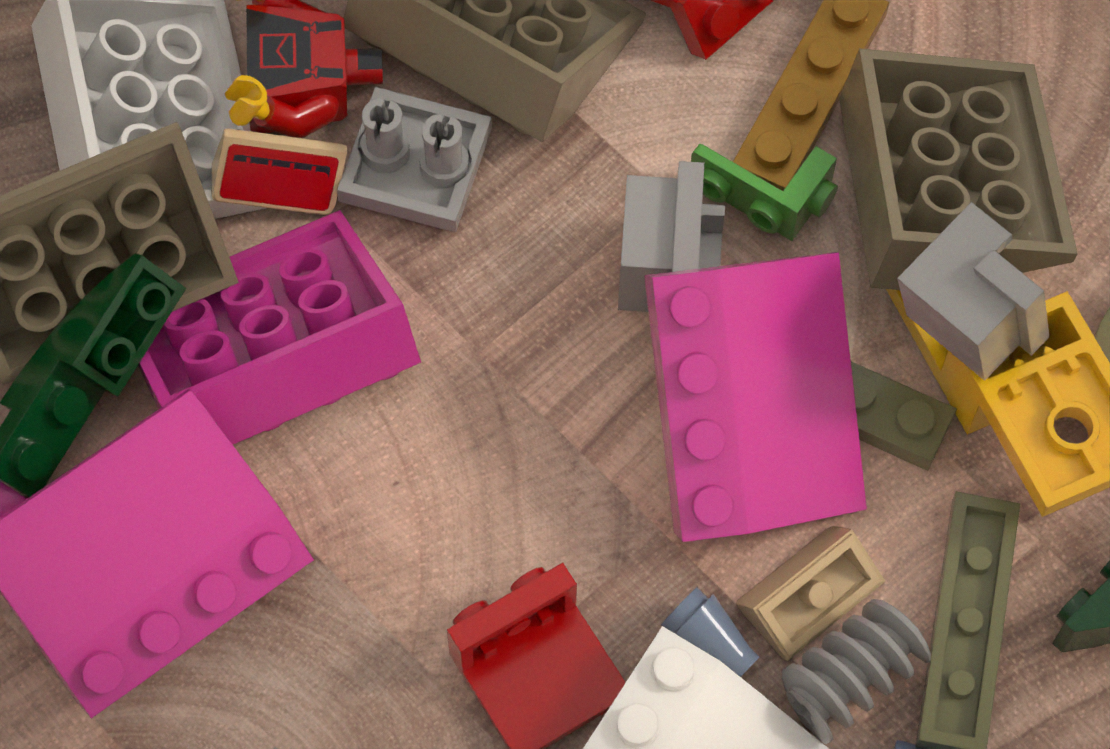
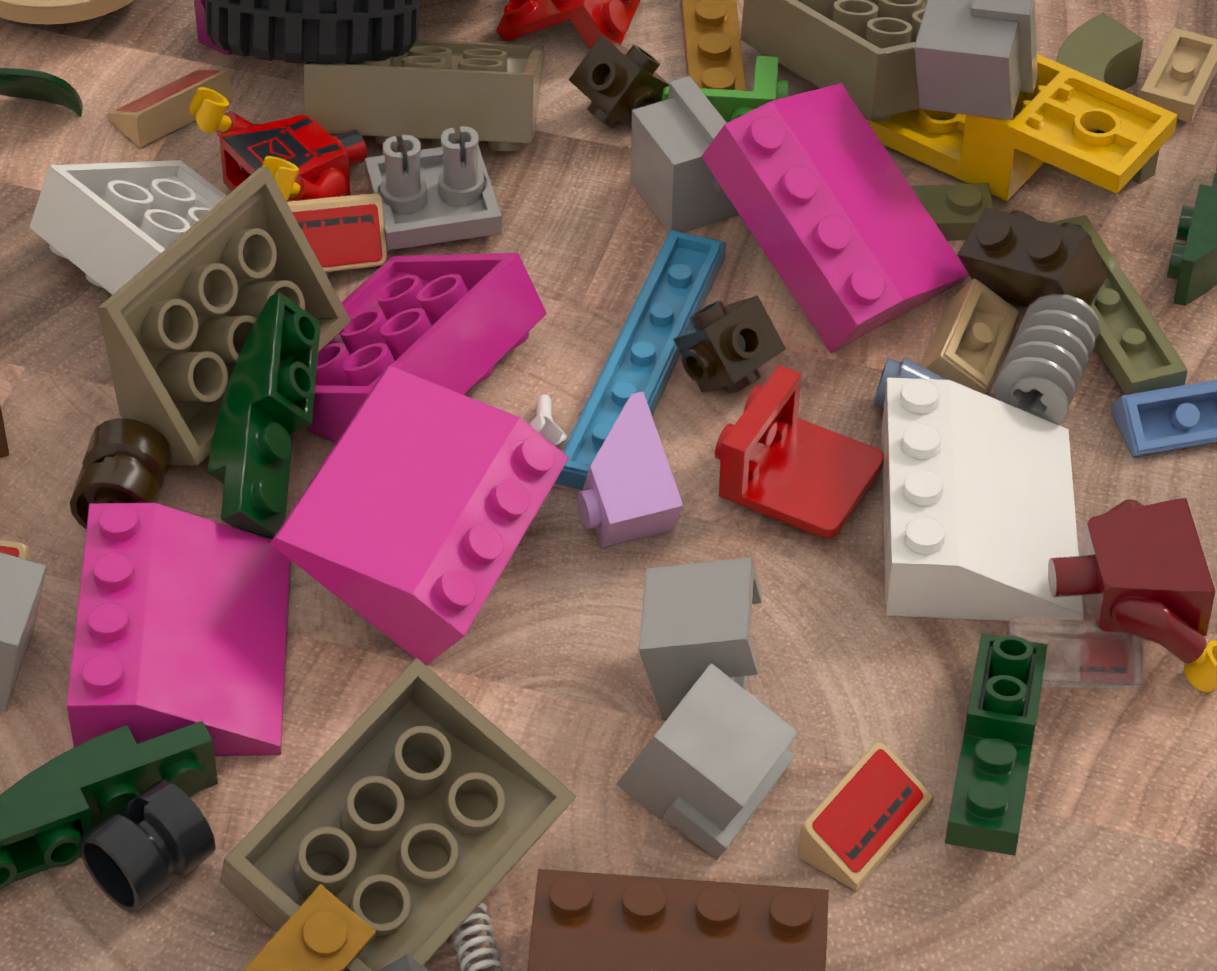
camera: 30 degrees left, 20 degrees down
none -> white hand [529,394,567,448]
none -> dark azure tile [555,230,726,490]
none -> dark brown brick [569,34,669,128]
none -> lavender slope [577,391,683,548]
none -> dark brown brick [673,295,786,393]
none -> dark brown brick [957,207,1109,308]

